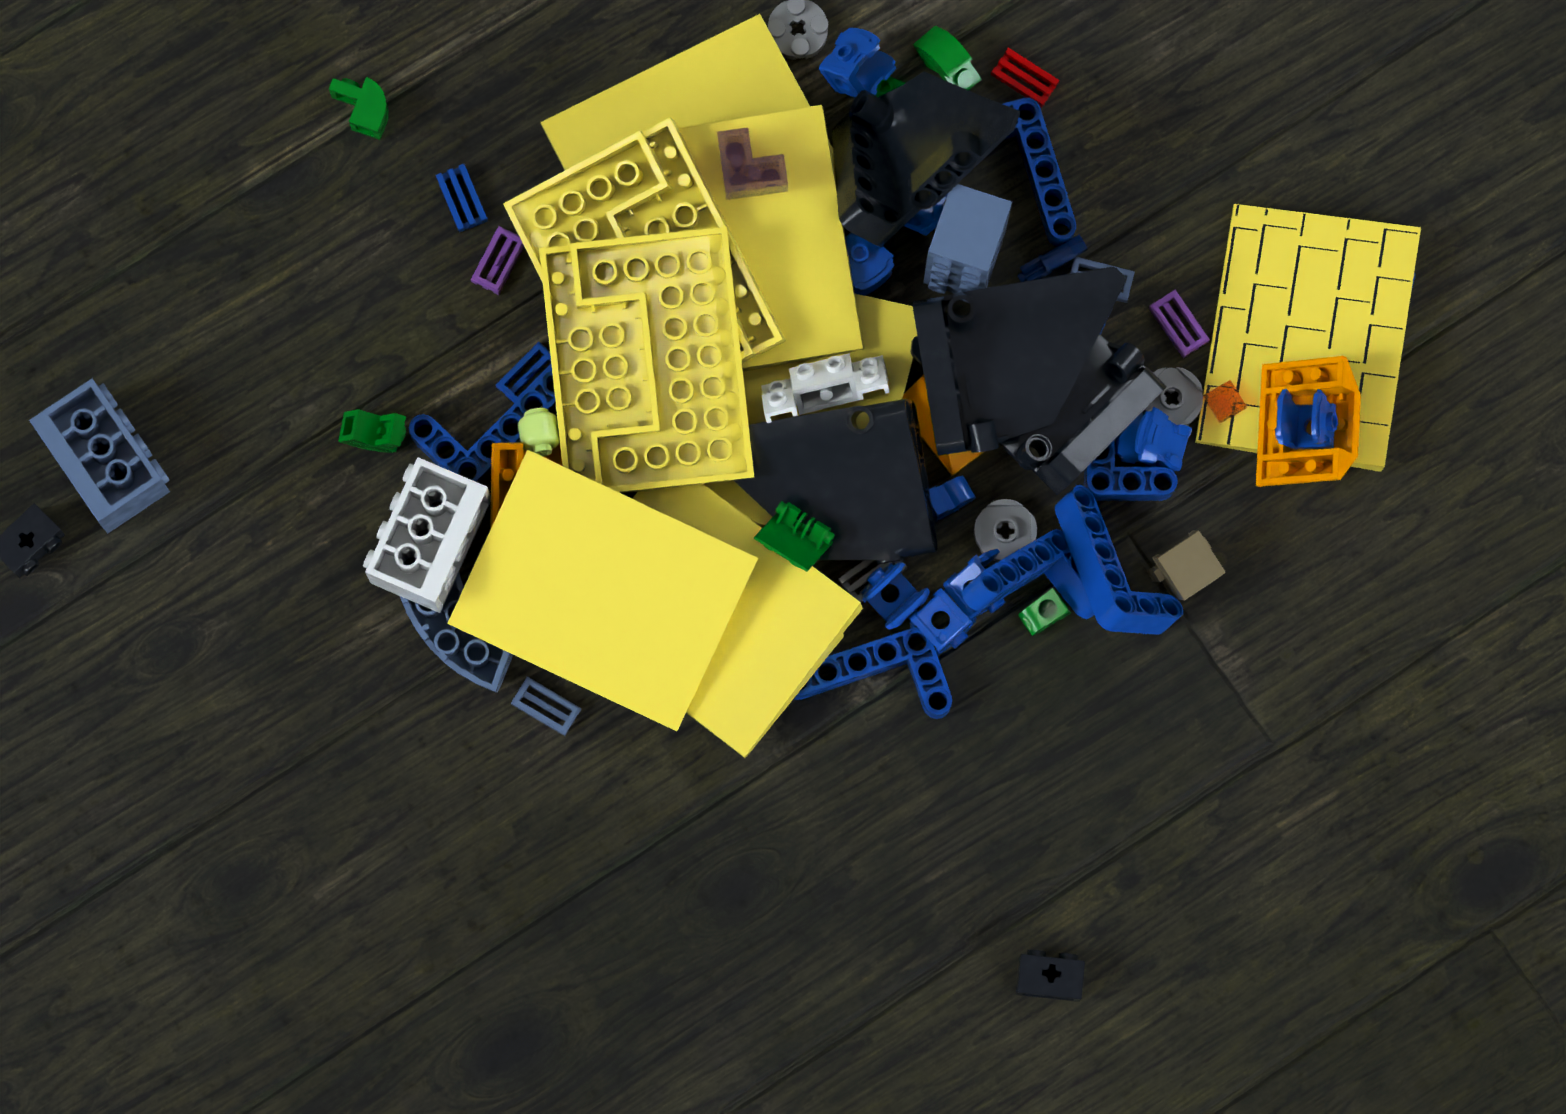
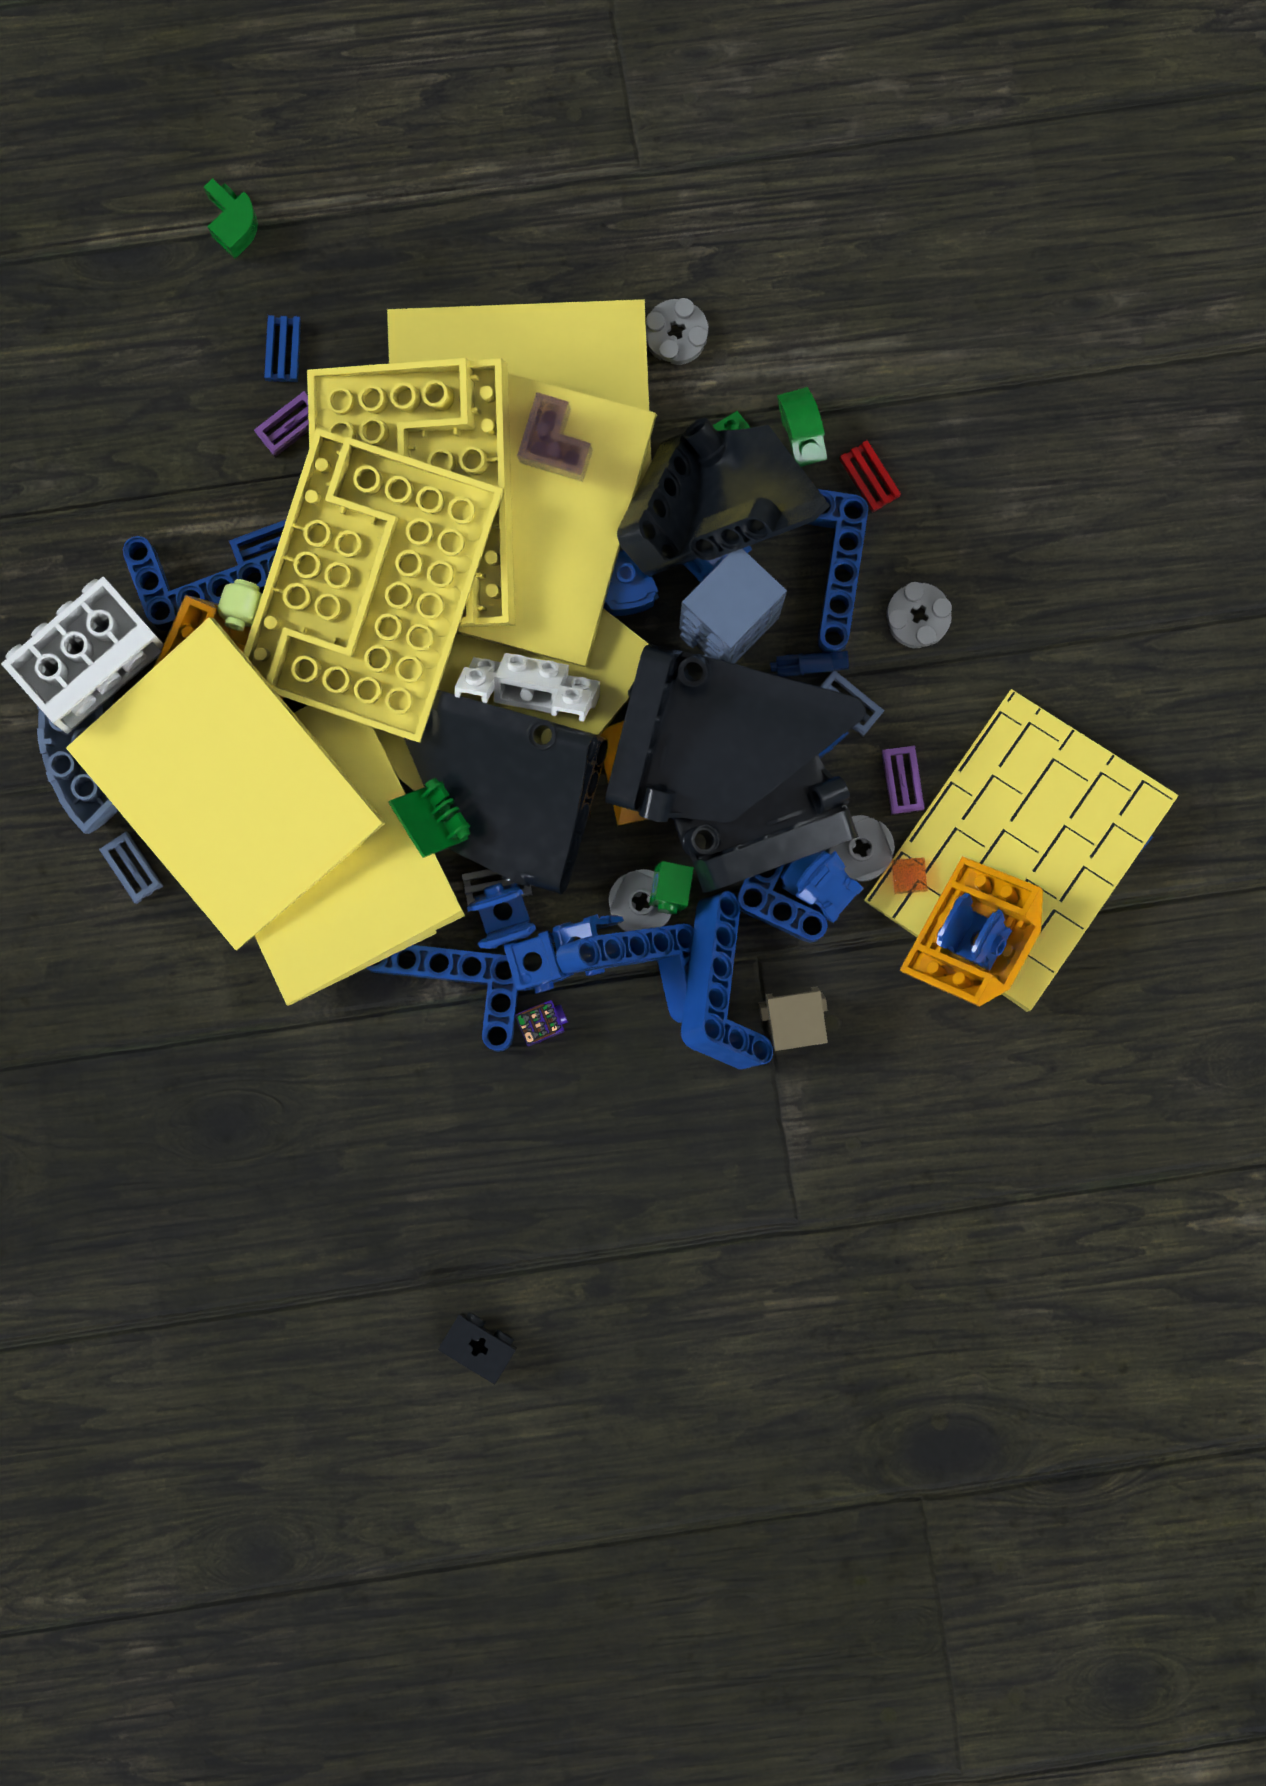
camera: 25 degrees right, 5 degrees up
green brick [338,409,406,453] -> none
blue piece [819,28,896,97] -> none
blue leg [929,475,976,521] -> none
green leg [1018,588,1071,636] -> none
none -> brick [515,1000,568,1047]
none -> green brick [649,861,694,914]
none -> light grey plate [886,582,952,648]

